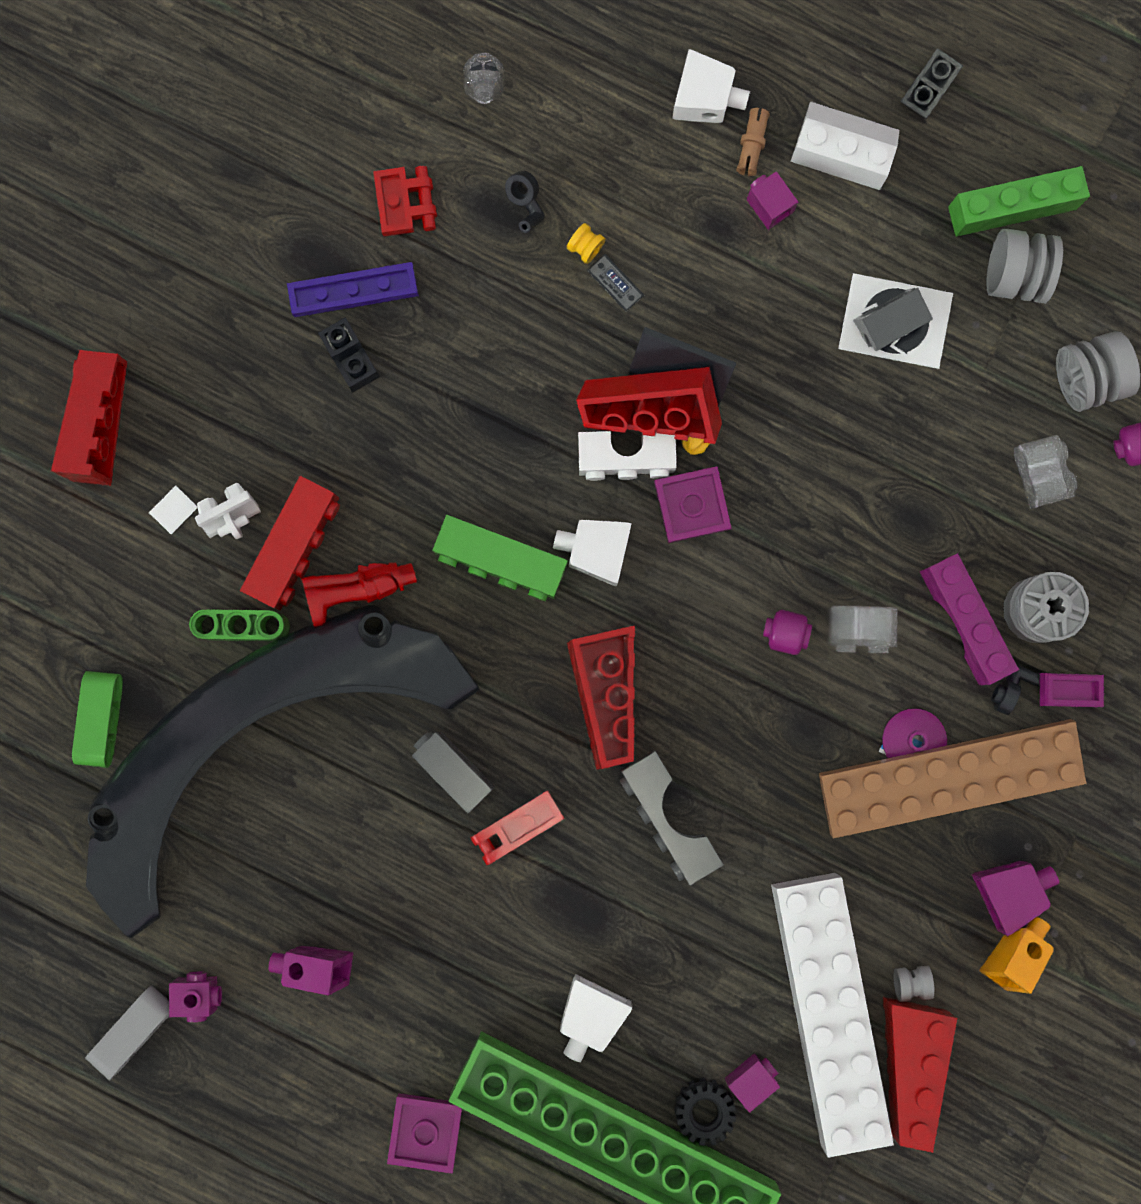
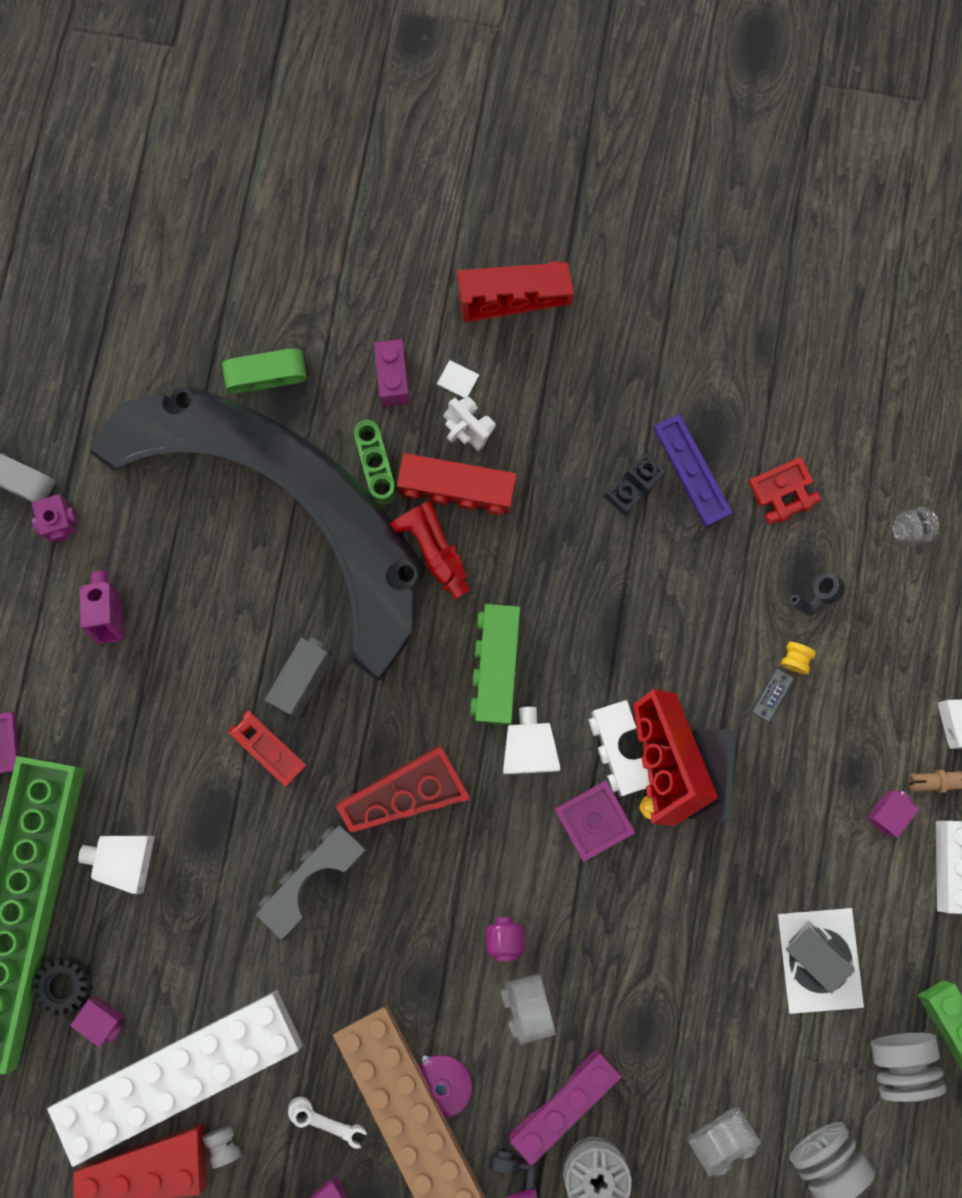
camera: 75 degrees right, 5 degrees down
none -> white brick [288,1097,367,1149]
none -> magenta brick [374,339,410,407]

